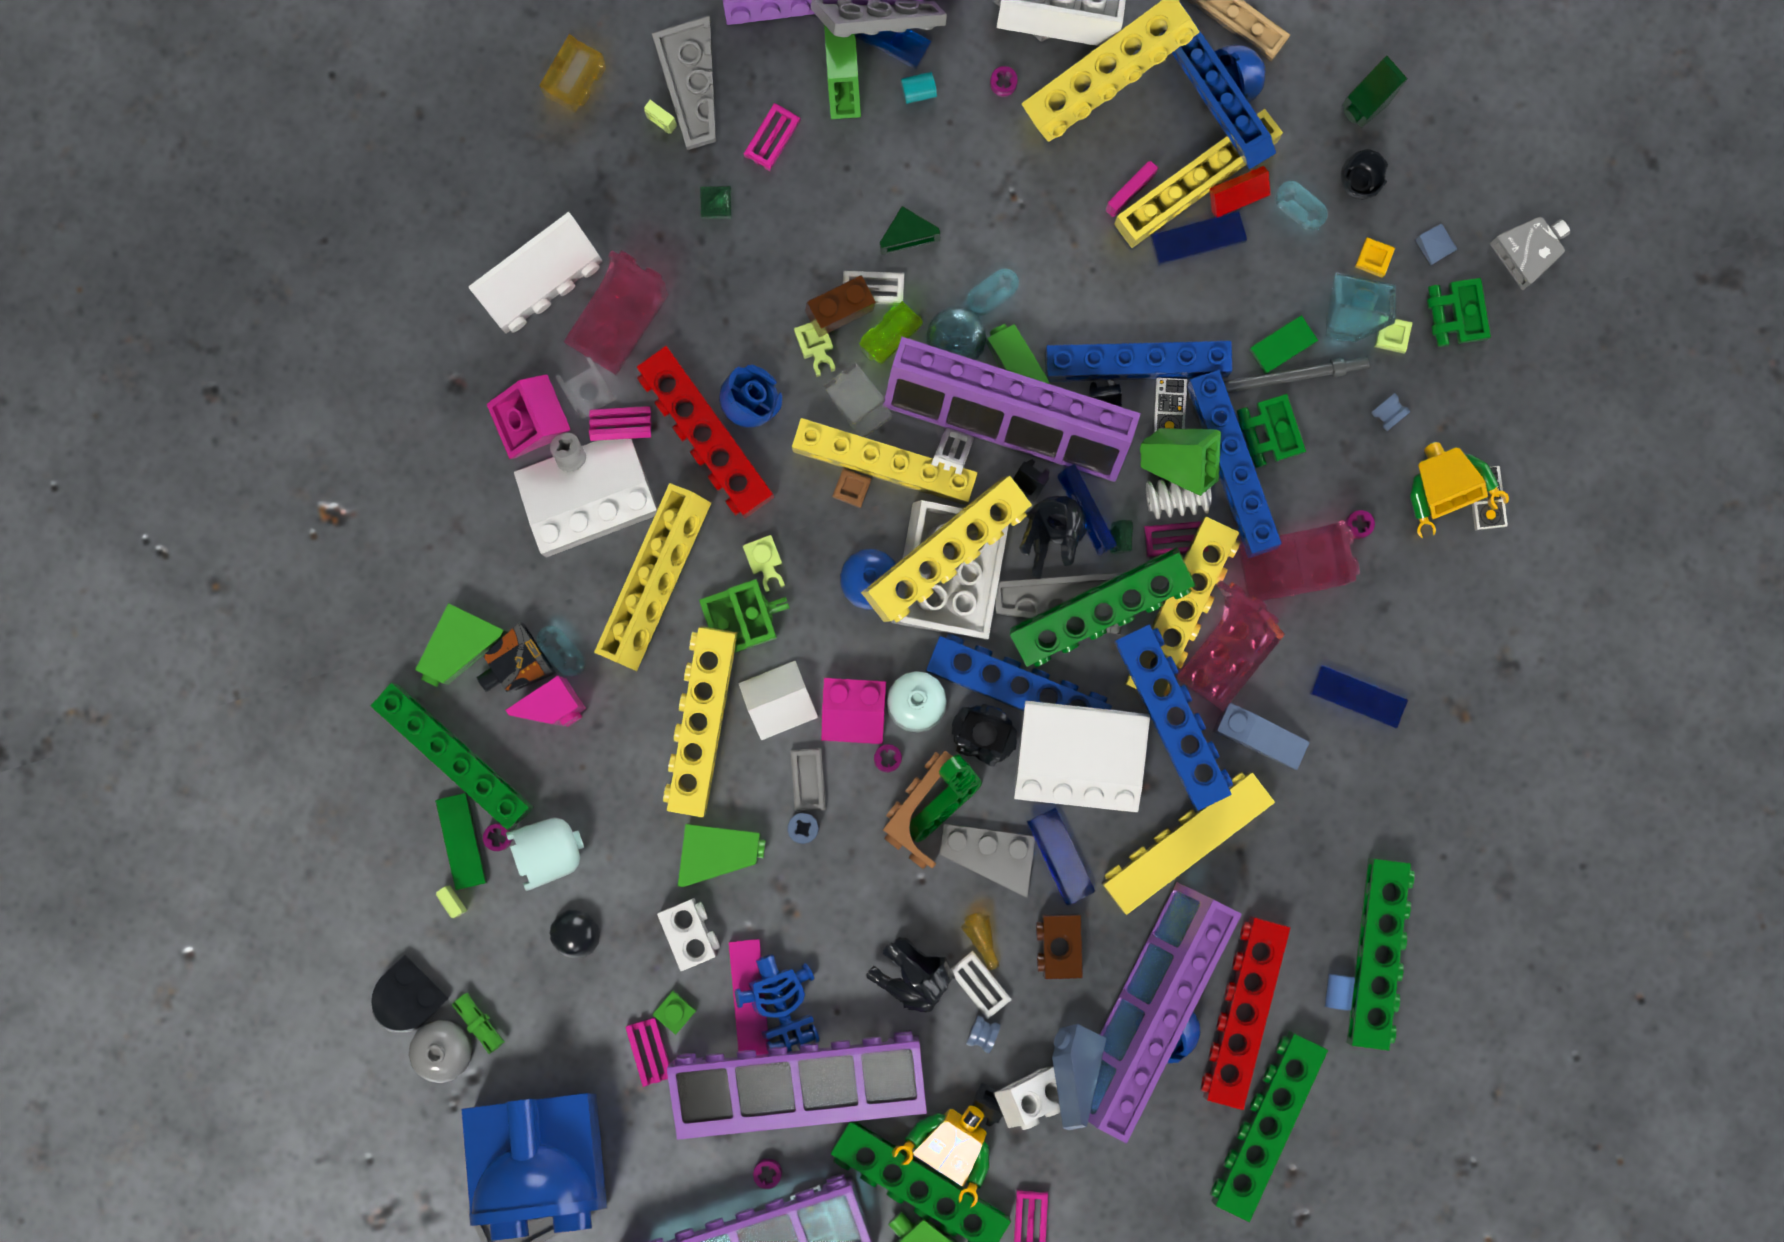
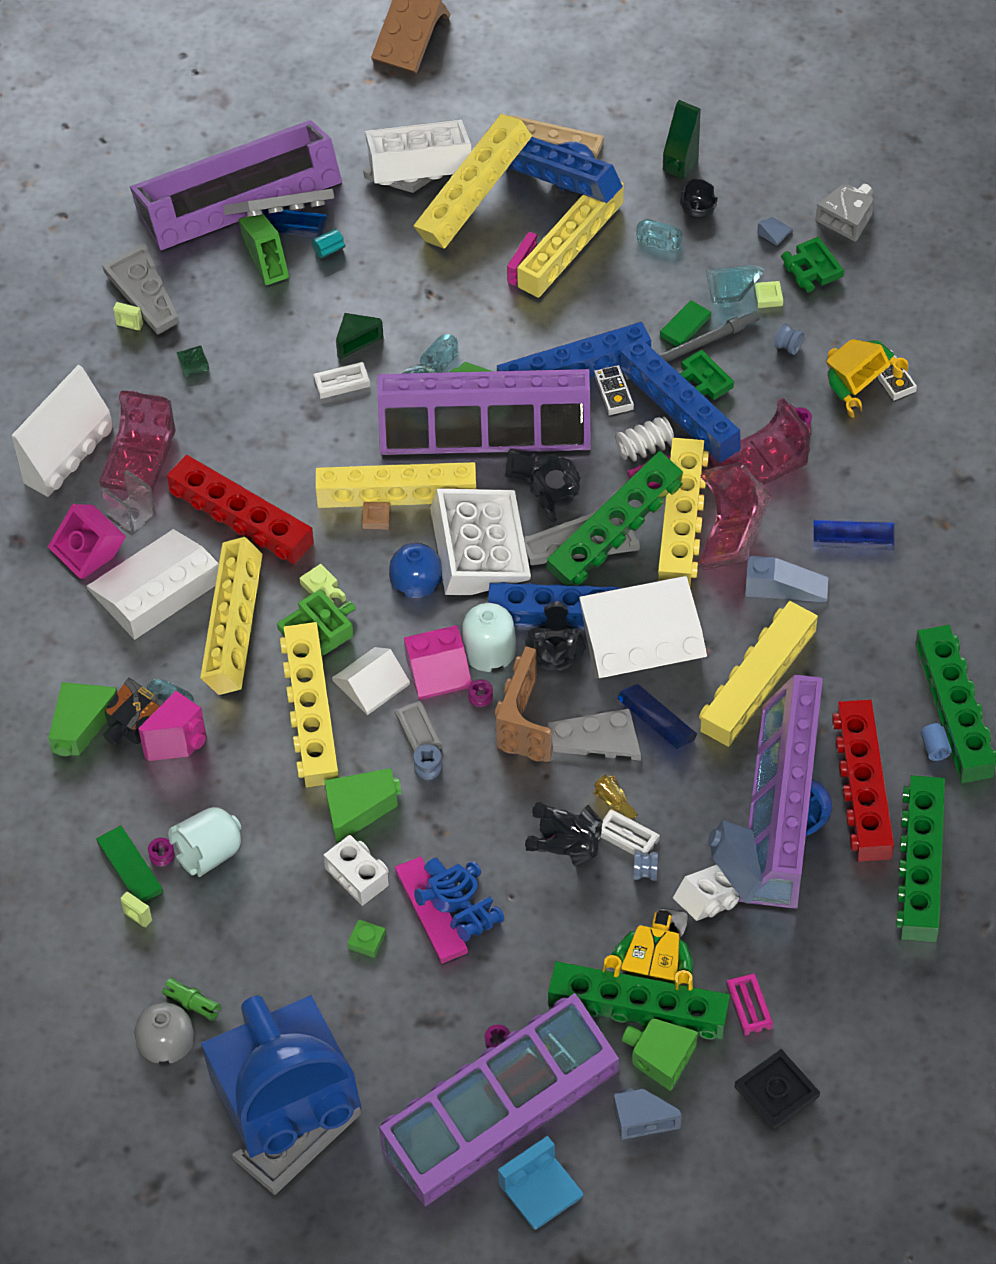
camera: 20 degrees left, 30 degrees down
green brick [370,683,534,830] -> none
black slope [371,955,449,1032] -> none
clear yellow window [539,34,606,113] -> none
black hair [549,910,600,958] -> none
light grey wheel [550,433,586,472] -> none
dark pink tile [589,406,651,441] -> none
dark pink tile [625,1017,670,1087] -> none
window [667,1030,927,1140] -> none
blue cylinder [719,365,783,427] -> none
dark pink tile [744,103,801,171] -> none
yellowish green plate [794,322,835,377] -> none
reddish brown brick [805,275,876,337] -> none
clear piece [824,362,893,437] -> none
clear neon green bracket [859,301,923,365] -> none
light yellow brick [861,476,1032,623] -> none
green beam [909,755,982,843] -> none
white tile [931,428,974,475] -> none
magenta bush [990,66,1018,97] -> none
reddish brown brick [1036,914,1083,979] -> none
clear blue tile [1057,464,1117,556] -> none
clear green tile [1109,520,1133,554] -> none
blue brick [1114,624,1234,811] -> none
bright green slope [1140,428,1221,496] -> none
clear blue tile [1150,211,1247,266] -> none
red tile [1210,166,1270,218] -> none
yellow tile [1355,237,1395,278] -> none

